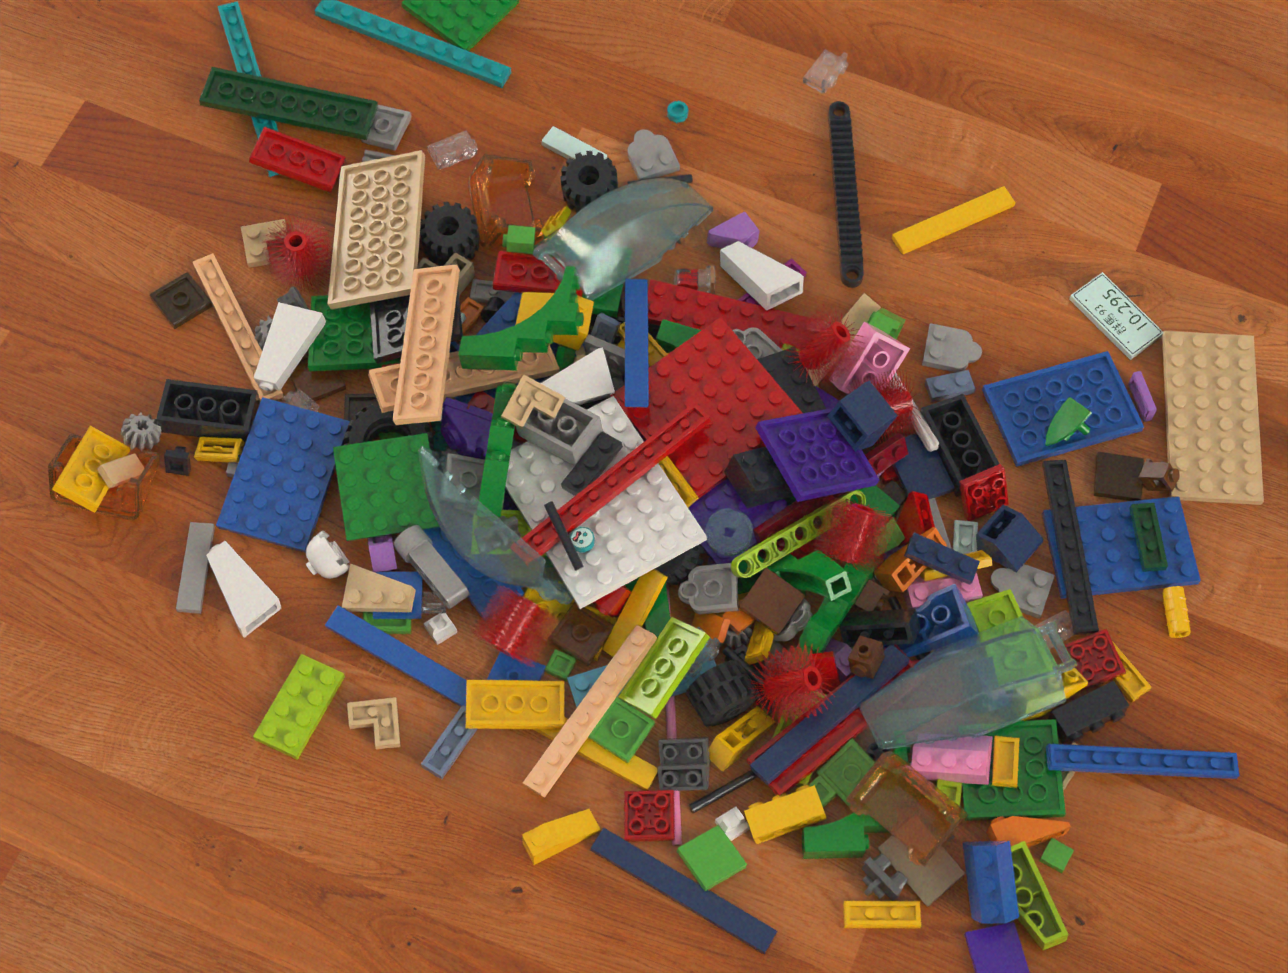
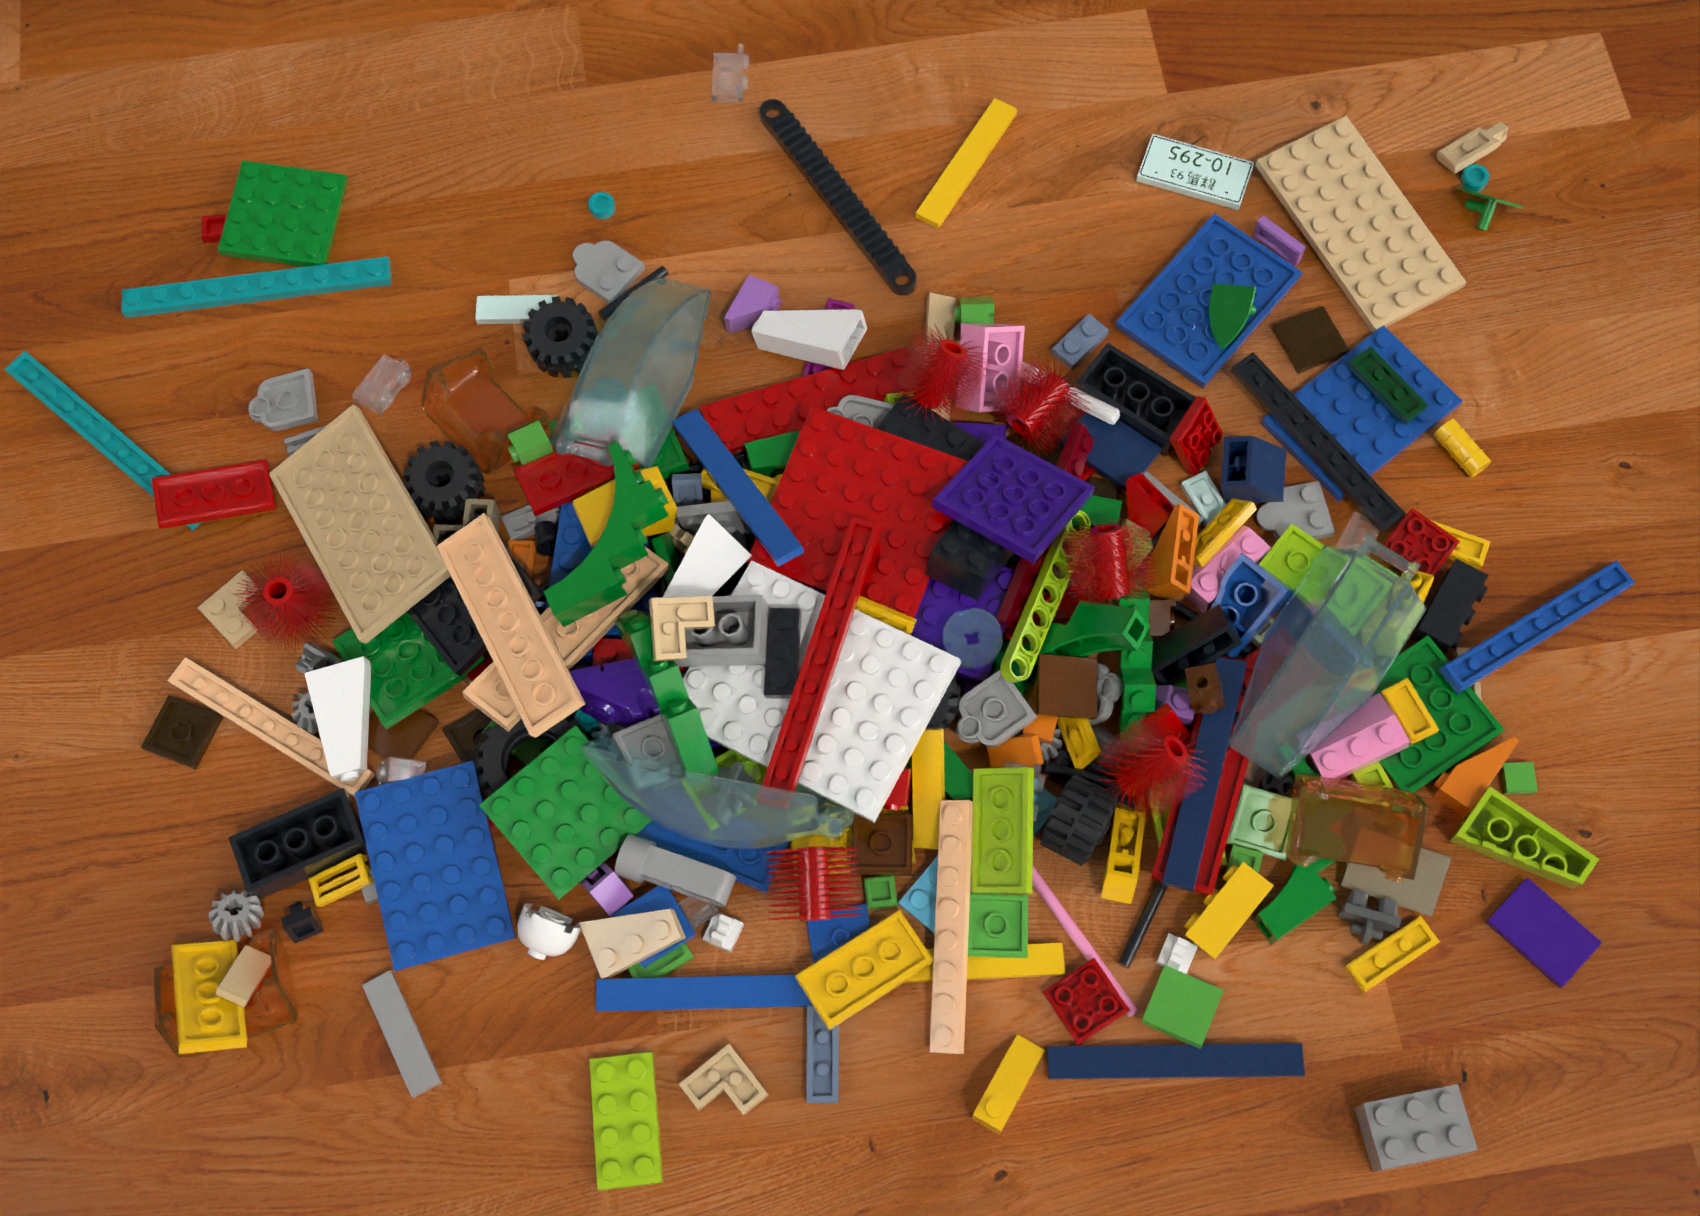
camera: 25 degrees left, 5 degrees up
dark green plate [199,67,378,140] -> none
white slope [206,541,282,638] -> none
yellow tile [541,206,571,236] -> none
black bar [544,501,584,571] -> none
tile [570,527,595,552] -> none
dark grey slope [658,737,709,791] -> none
leg [674,266,716,294] -> none
dark blue slope [828,381,898,451] -> none
dark blue plate [904,533,980,585] -> none
light grey plate [922,323,982,372] -> none
blue slope [962,841,1019,923] -> none
reddish brown brick [1139,458,1180,492] -> none

